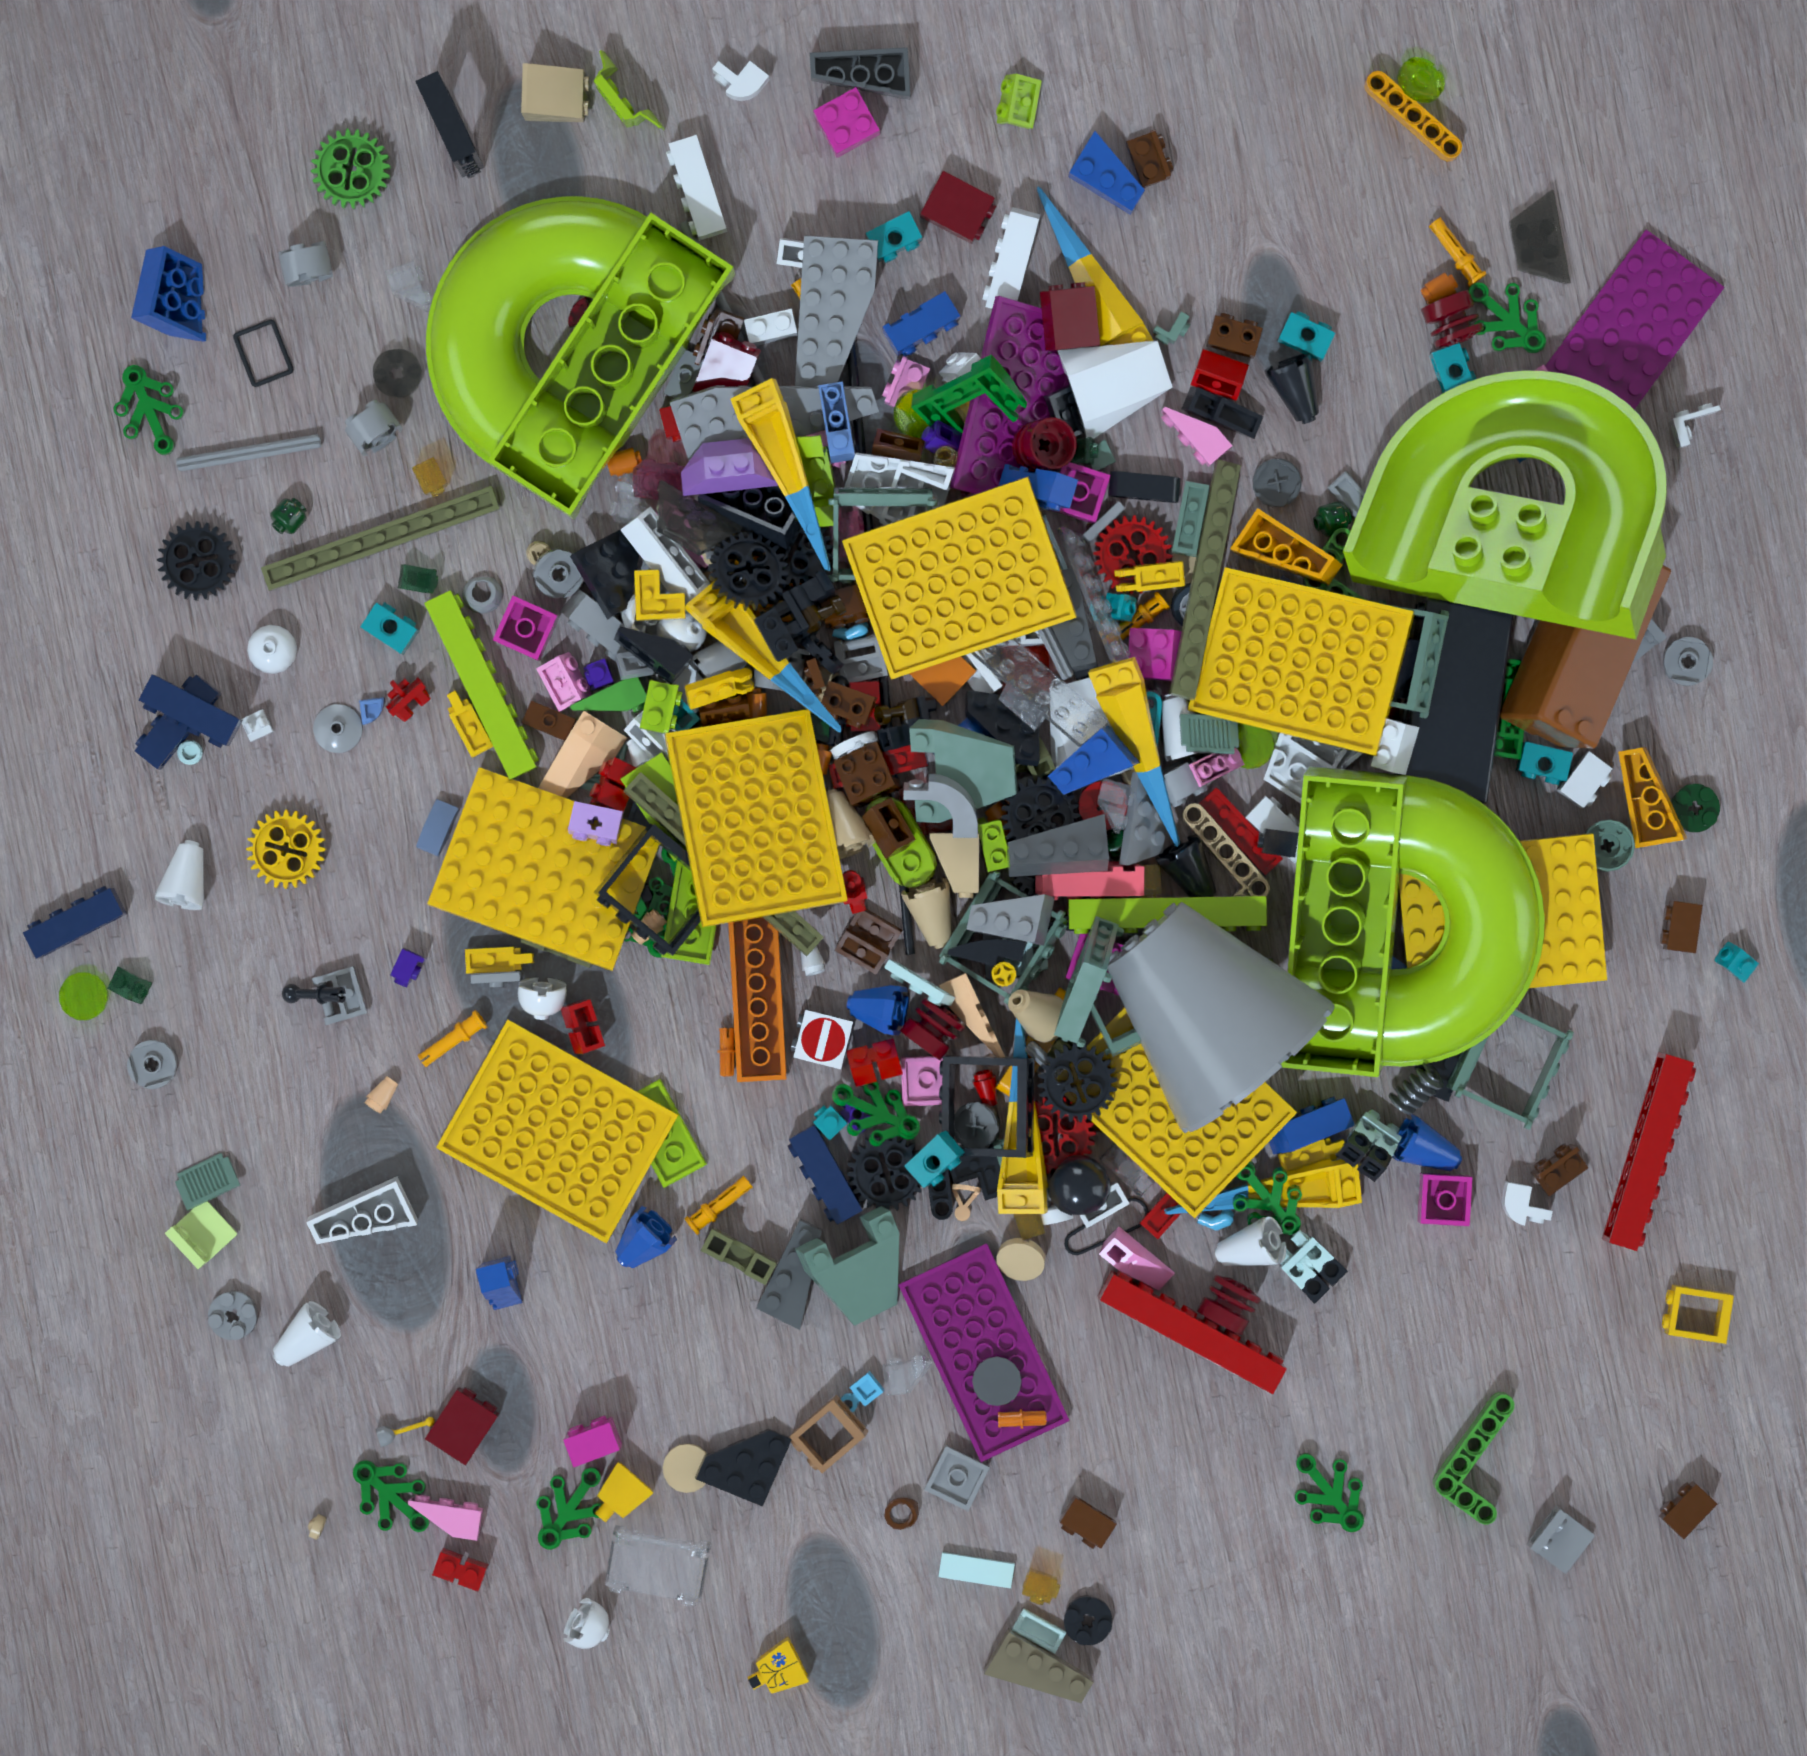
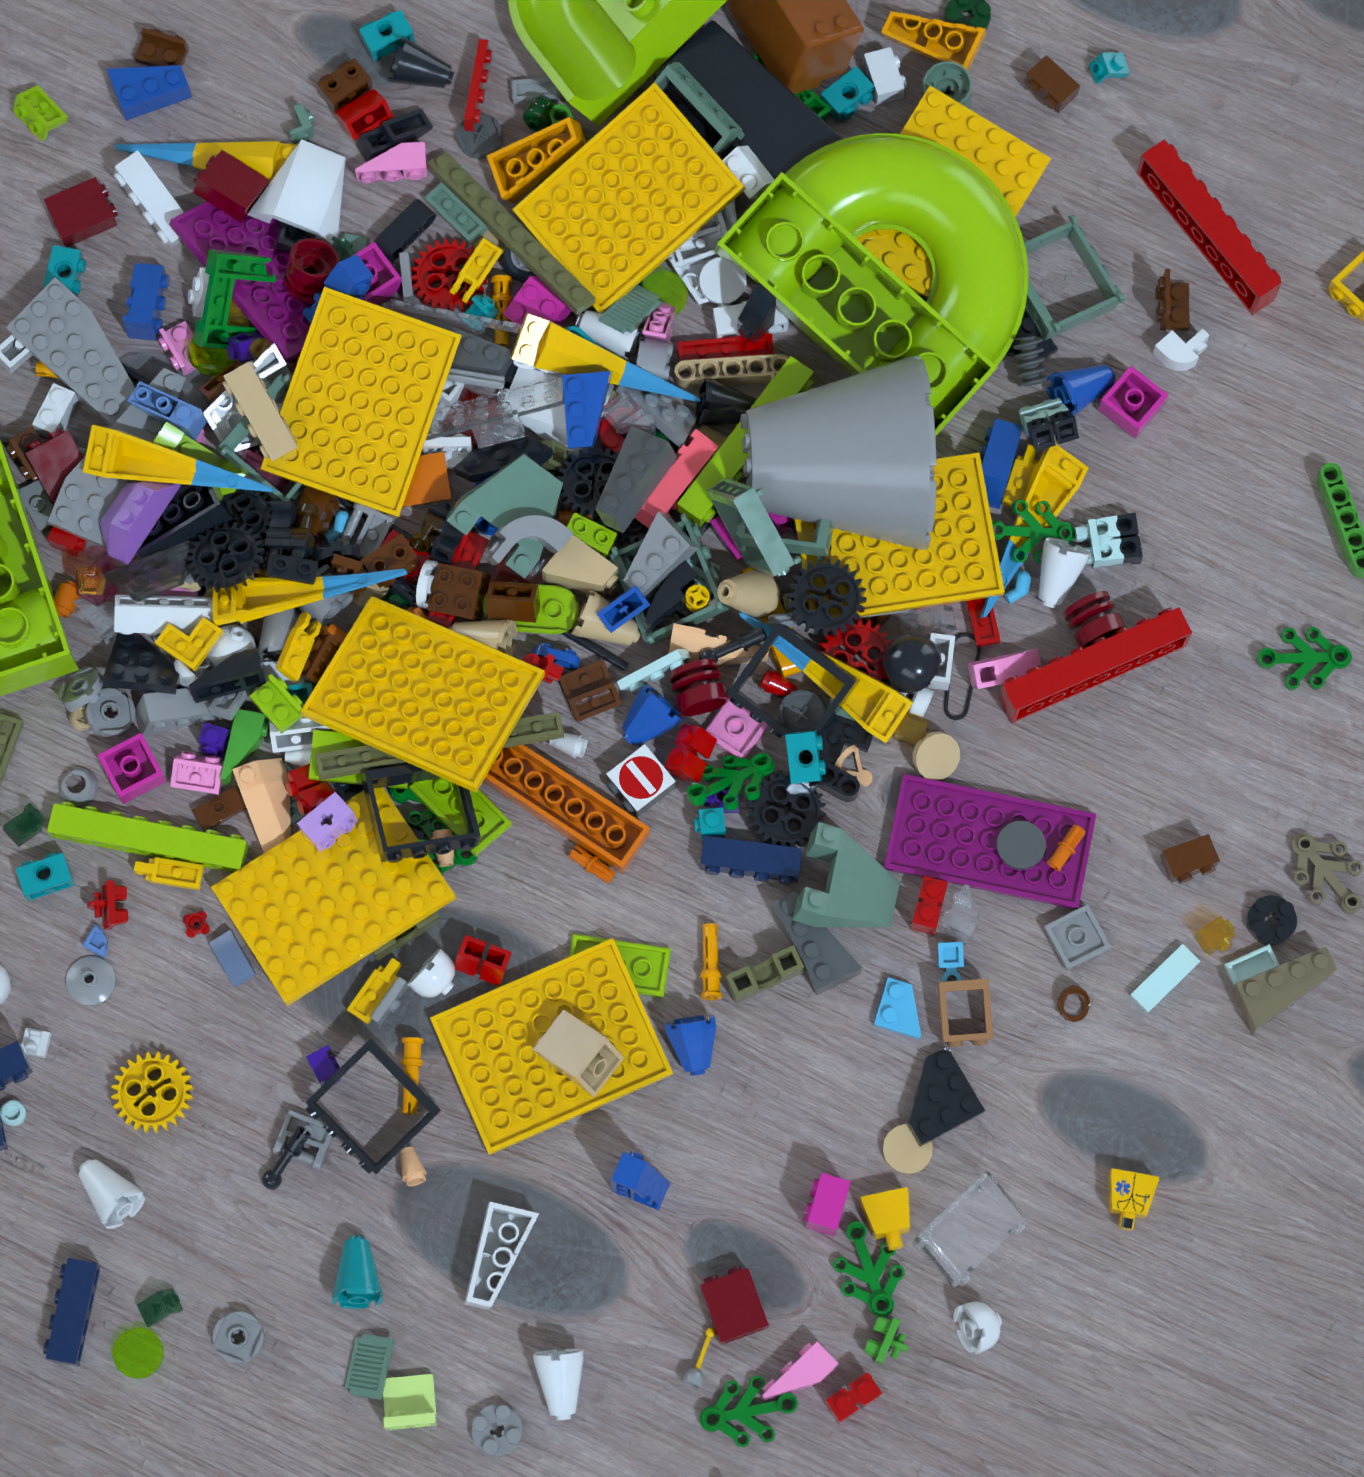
camera: 55 degrees left, 15 degrees down
none -> light grey plate [57,666,103,712]
none -> clear orange slope [76,566,106,595]
none -> red plate [183,911,210,938]
none -> tan wedge [222,361,299,462]
none -> black window [305,1038,441,1174]
none -> teal cone [332,1235,383,1309]
none -> red plate [464,39,492,132]
none -> blue plate [531,643,580,670]
none -> tan slope [533,1010,624,1097]
none -> blue slope [596,585,651,633]
none -> white tile [699,257,746,304]
none -> black pin [699,626,767,663]
none -> bright green hips [864,1317,909,1365]
none -> medium azure wing [874,977,921,1040]
none -> red piece [910,876,948,935]
none -> dark tan plant [1292,833,1363,914]

